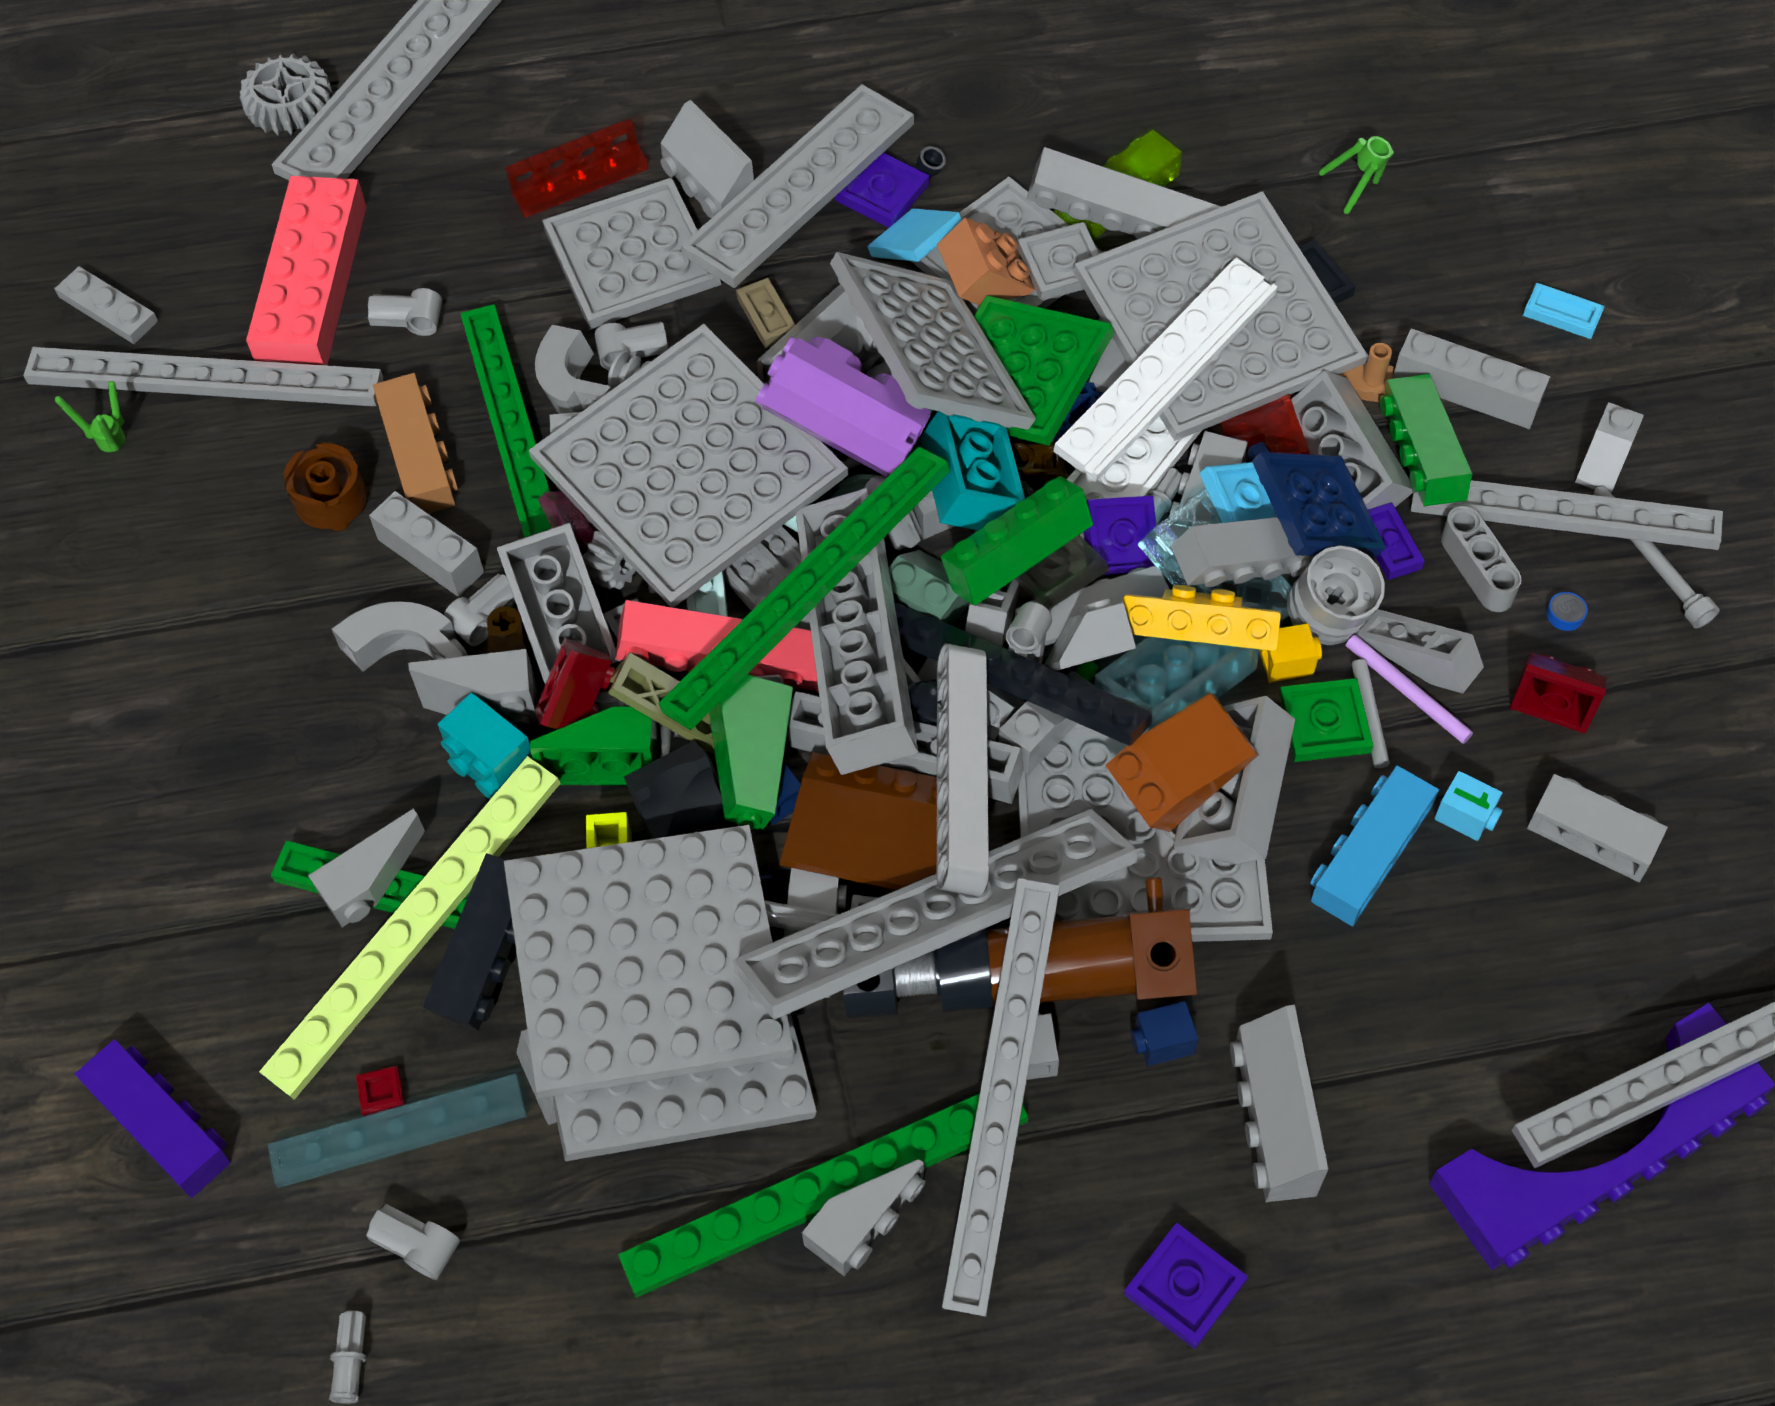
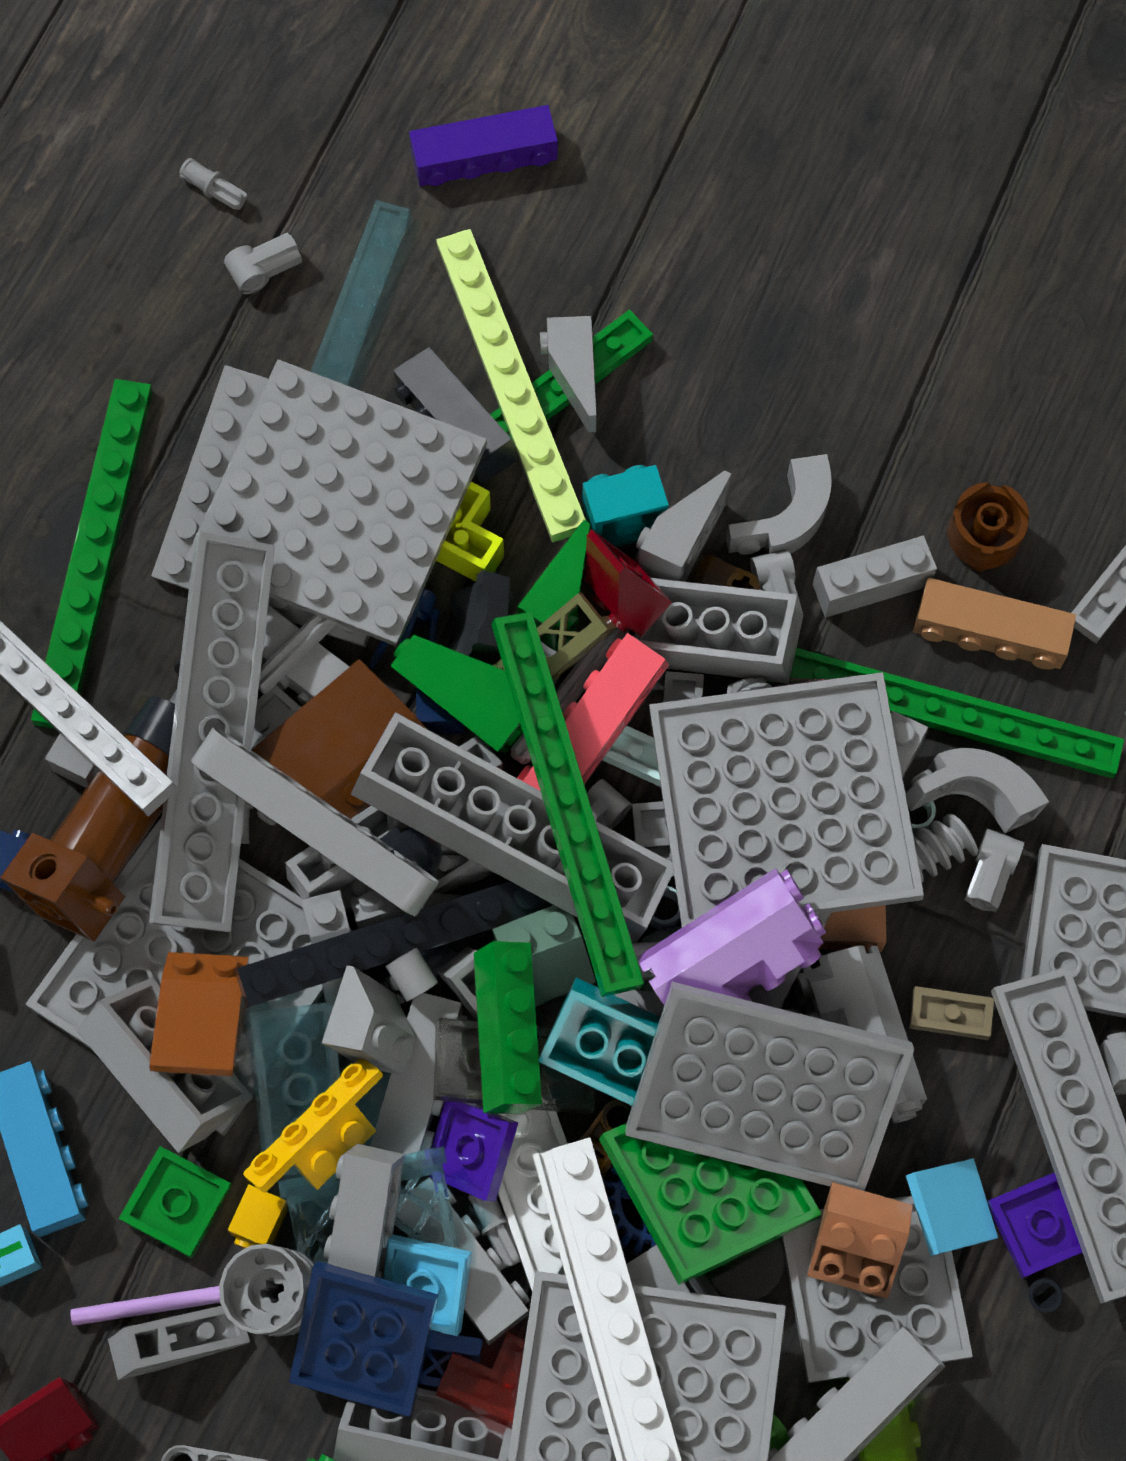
camera: 120 degrees right, 10 degrees up
dark red tile [356,1065,406,1119] -> none
light grey slope [802,1159,926,1277] -> none
light grey plate [1018,222,1099,301] -> none
light grey bar [1351,659,1390,768] -> none
dark purple plate [1368,502,1425,580] -> none

